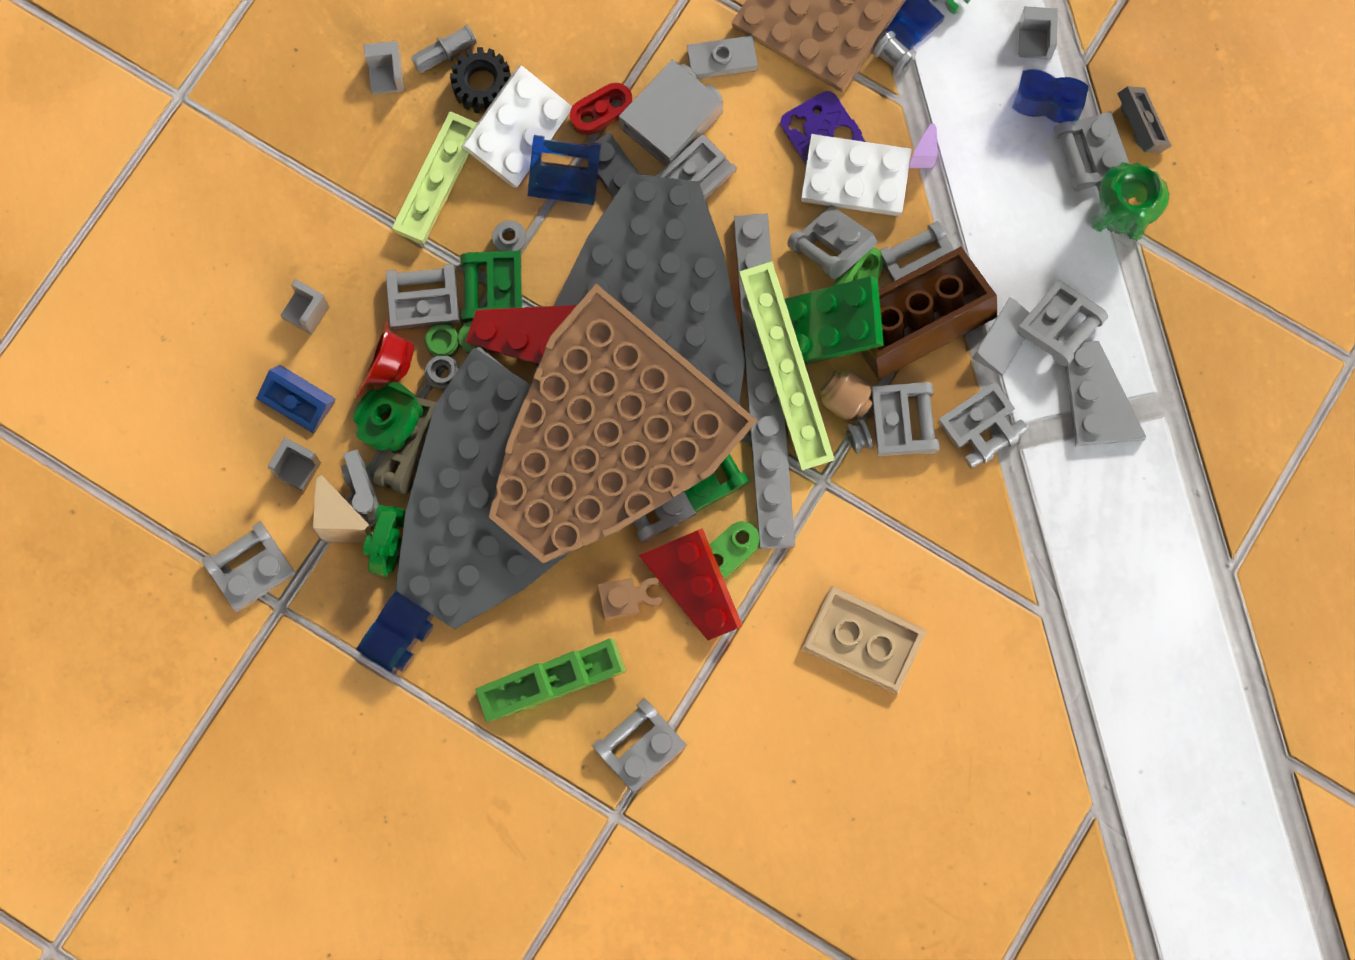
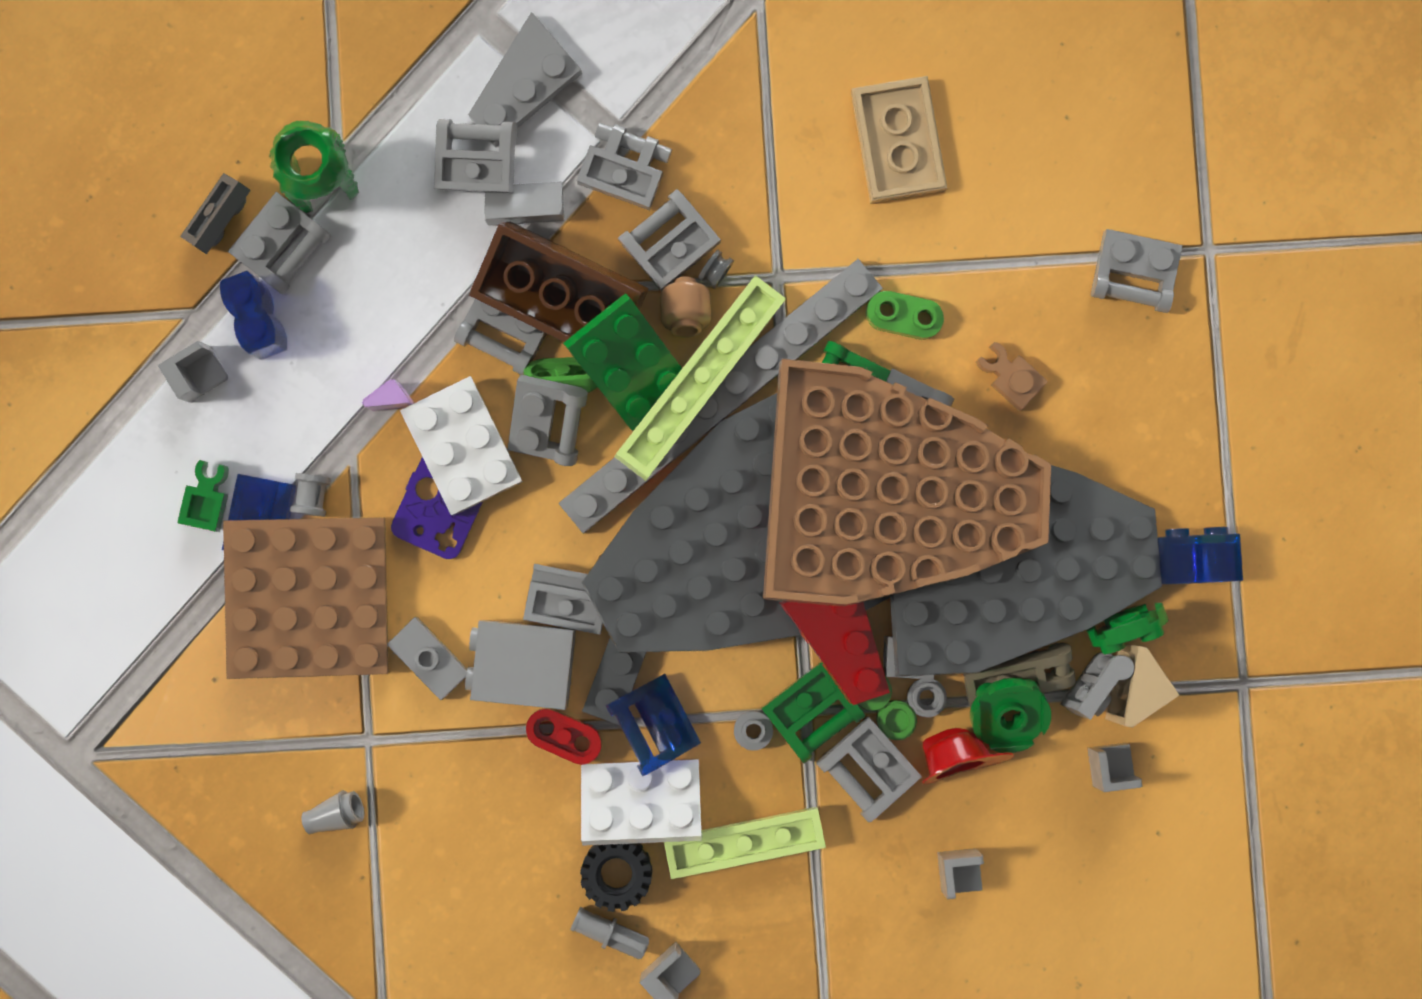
camera: 130 degrees left, 10 degrees up
light grey plate [201,521,296,612] -> none
blue slope [256,365,336,433] -> none
bright green slope [475,638,626,722] -> none
red wing [639,528,743,640] -> none

